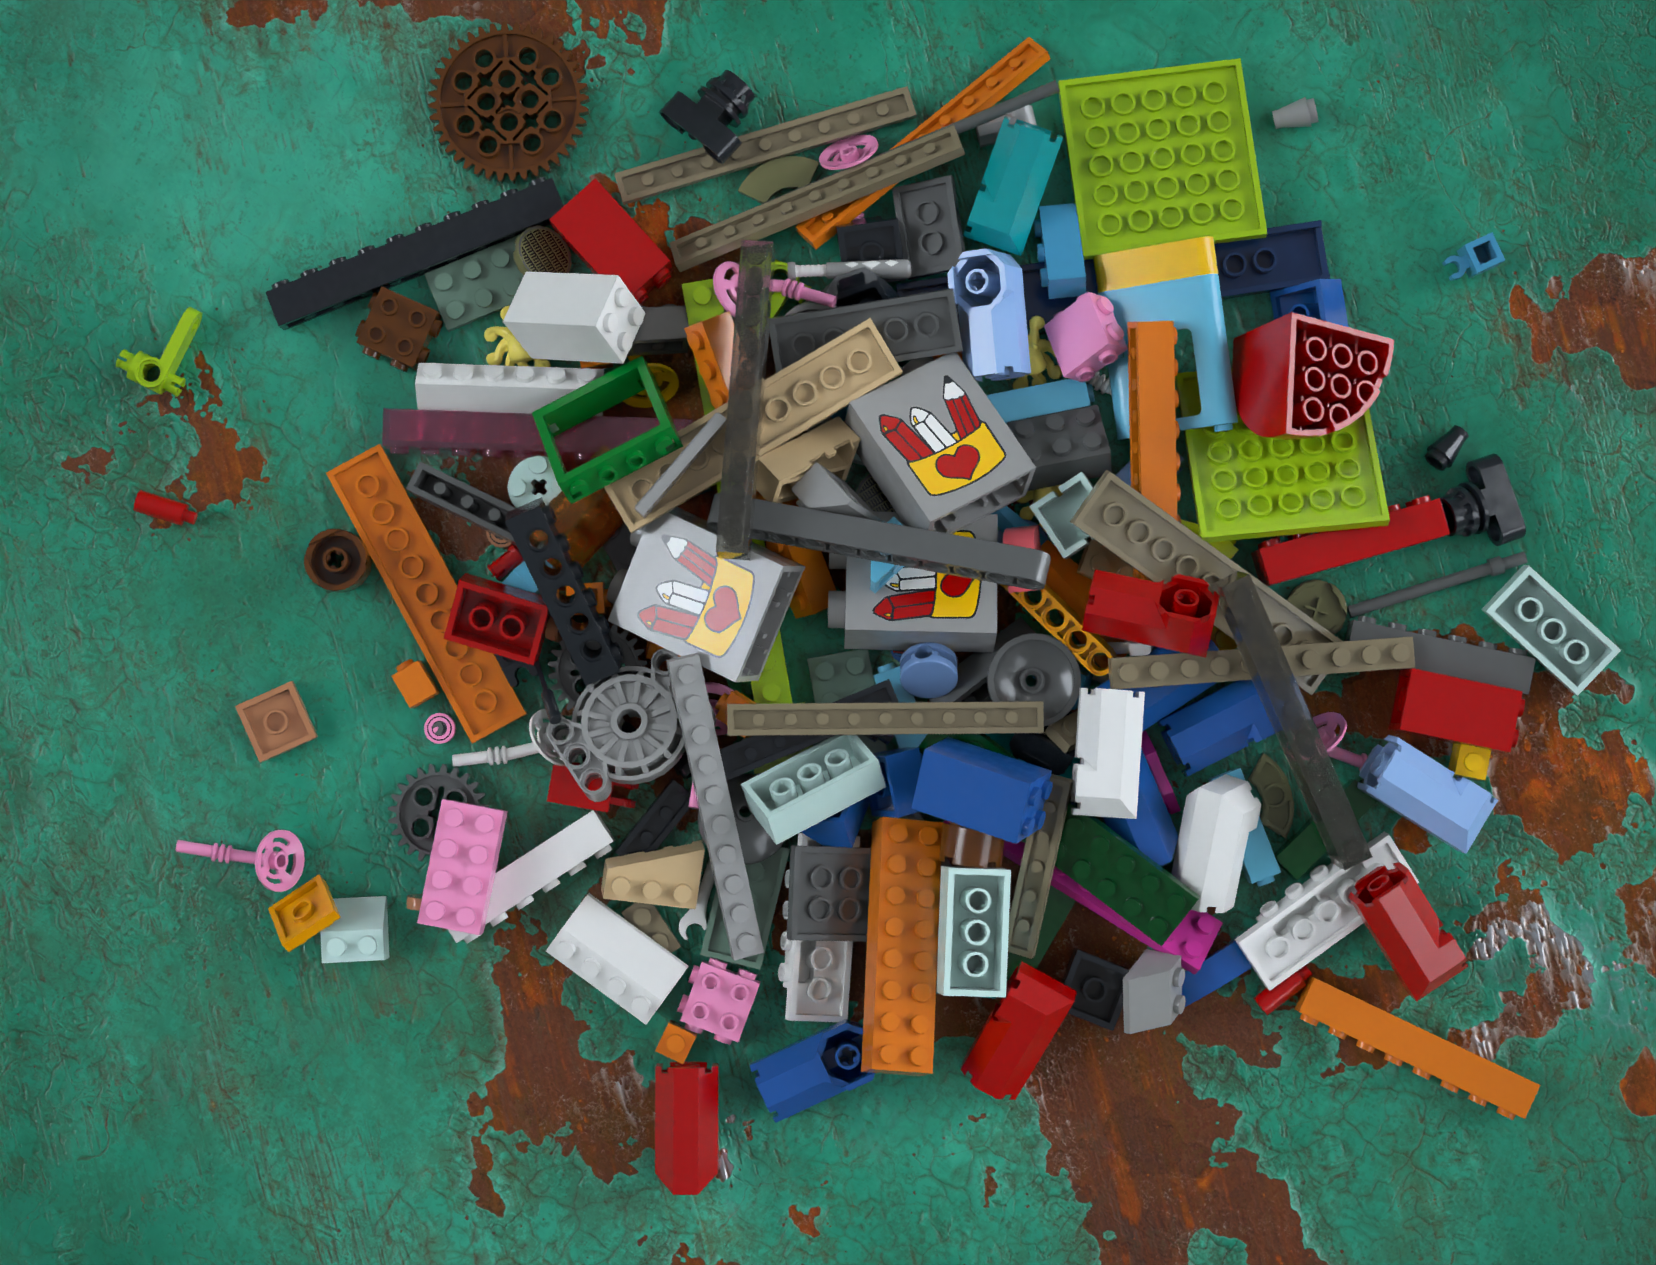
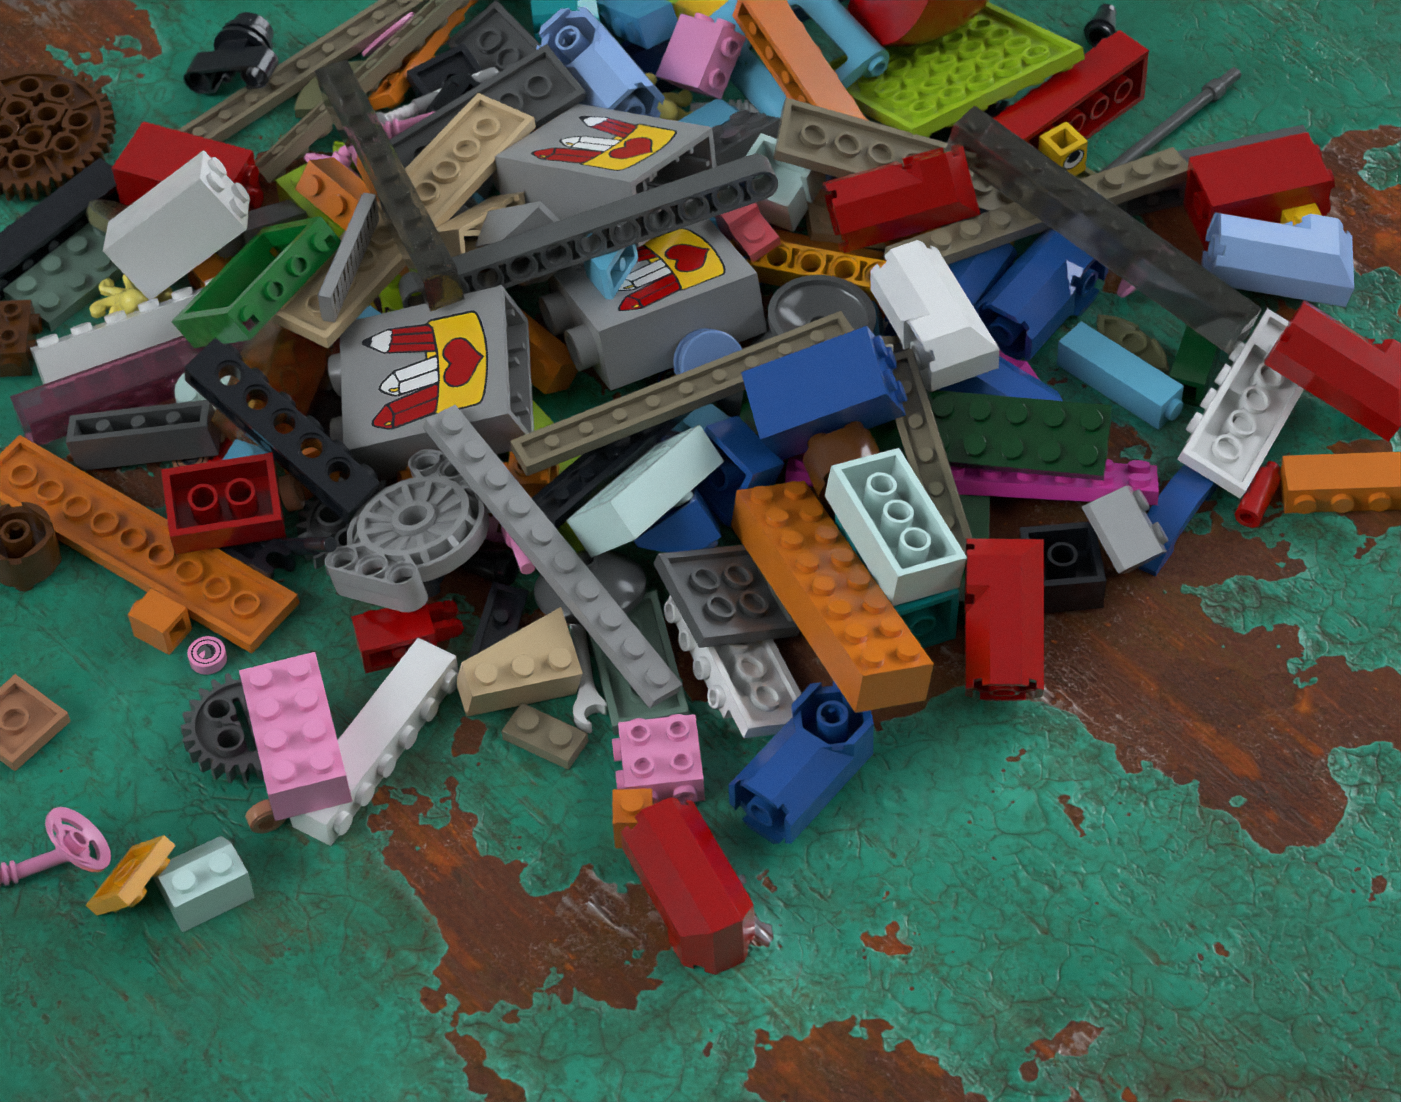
camera: 20 degrees left, 35 degrees down
white dish [452,709,579,767] -> none
white slope [546,893,689,1024] -> none
white brick [1171,774,1261,913] -> none
black beam [1437,453,1526,546] -> none
light aqua brick [1481,565,1621,696] -> none
none -> yellow brick [1037,121,1088,178]

